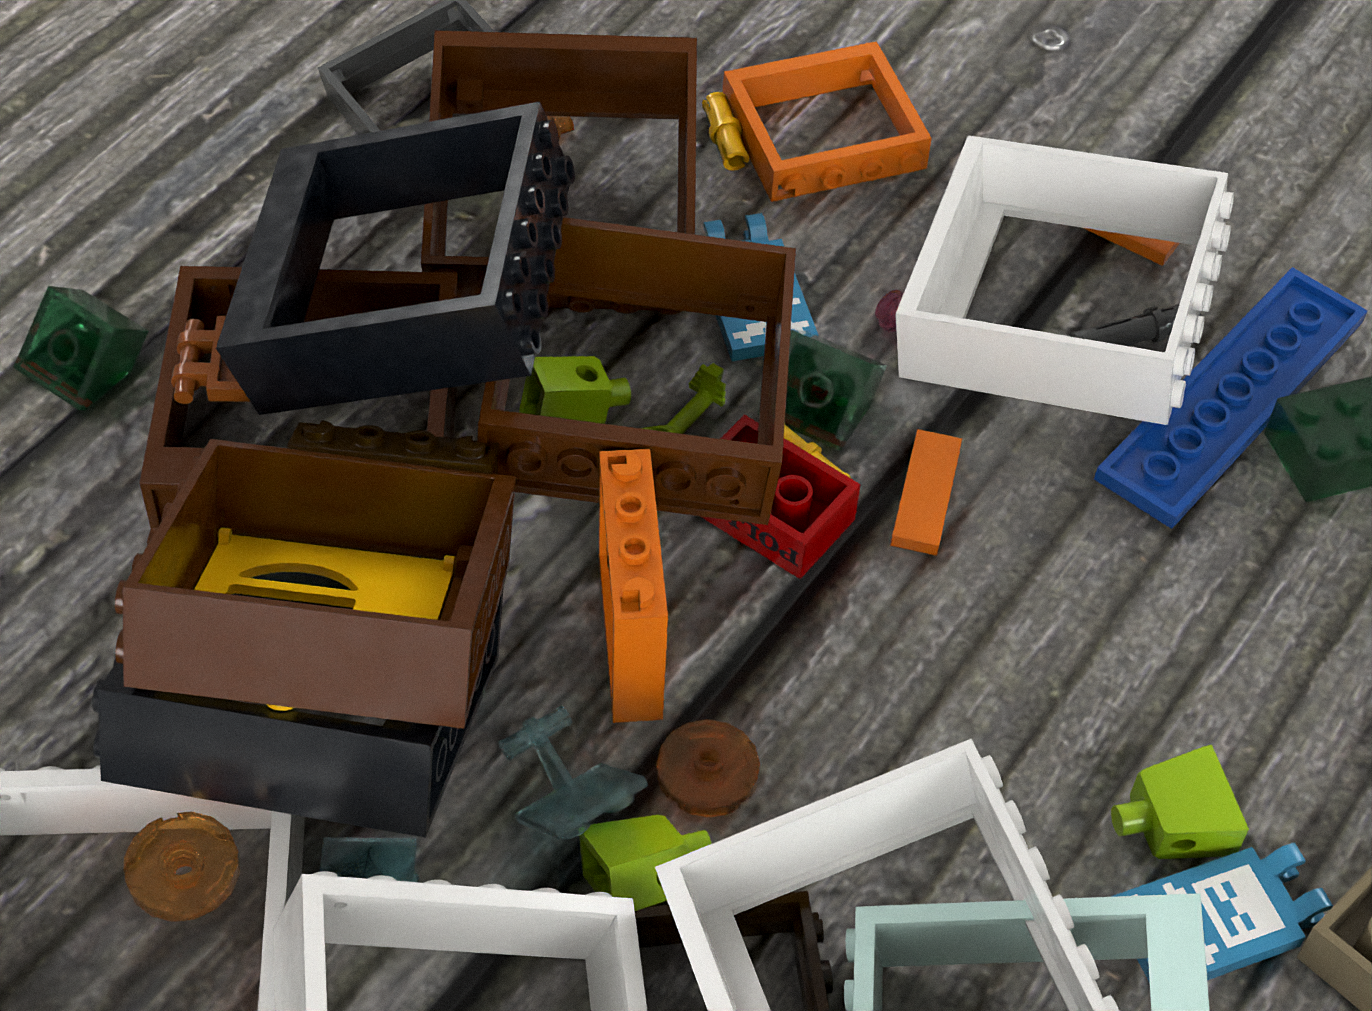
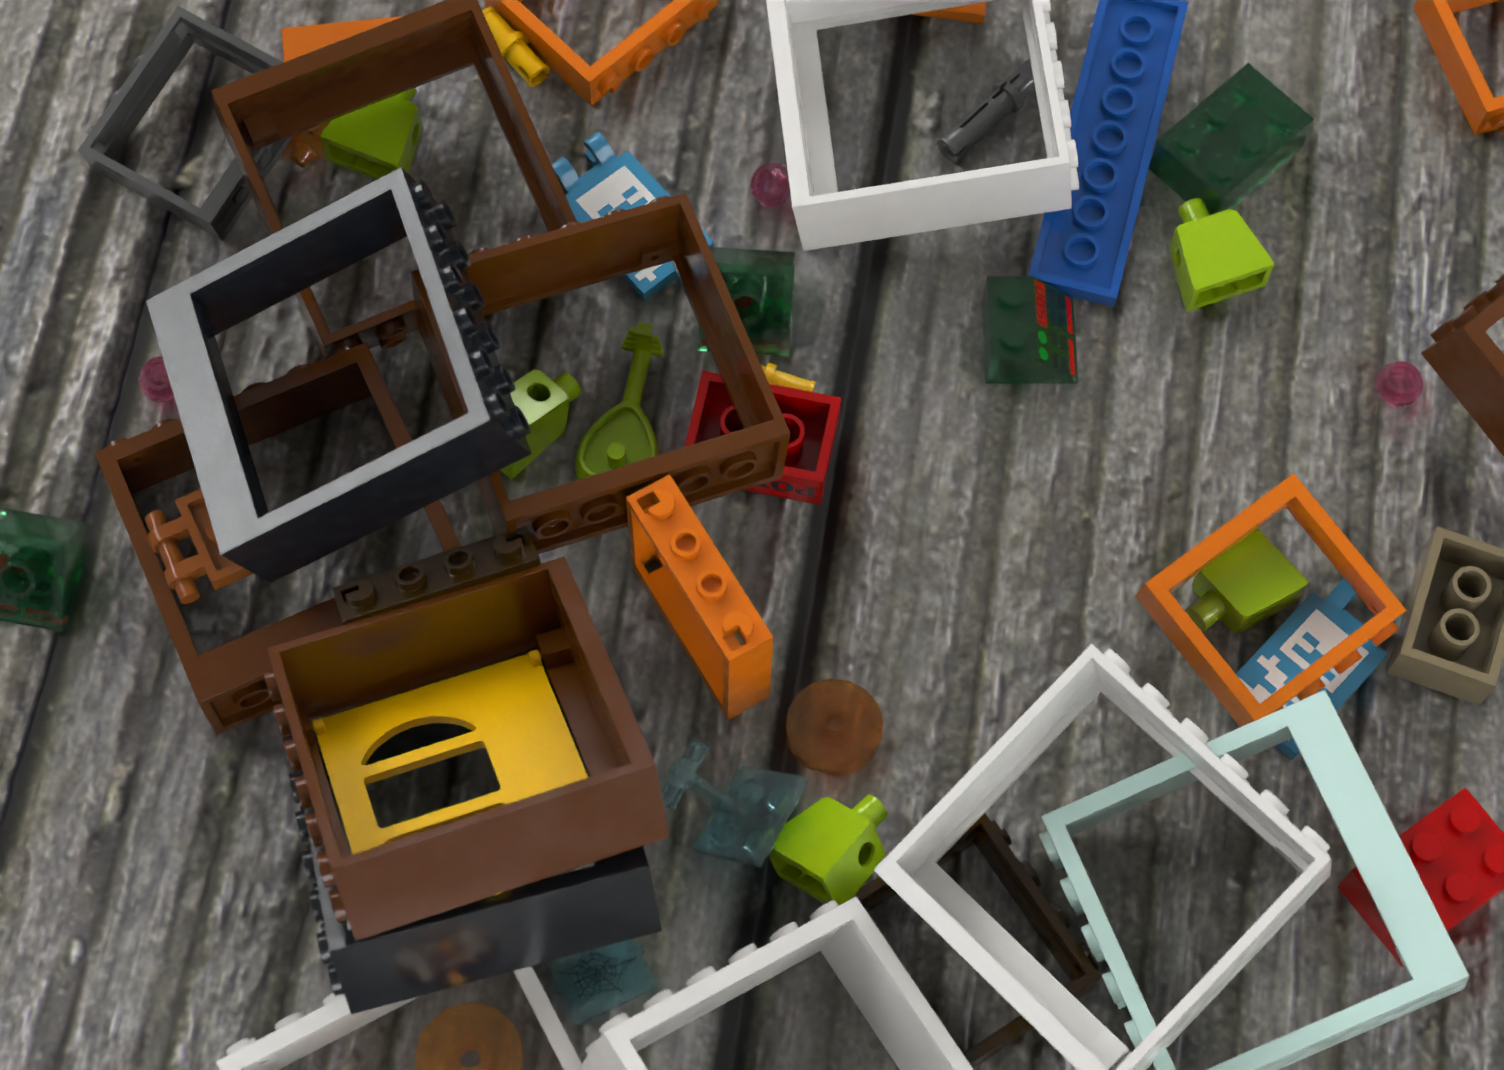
camera: 25 degrees left, 15 degrees up
orange tile [890,429,963,556] -> none
none -> lime torso [320,88,423,179]
none -> clear green slope [982,276,1078,384]
none -> orange window [1135,473,1407,727]
none -> lime torso [1169,198,1275,312]

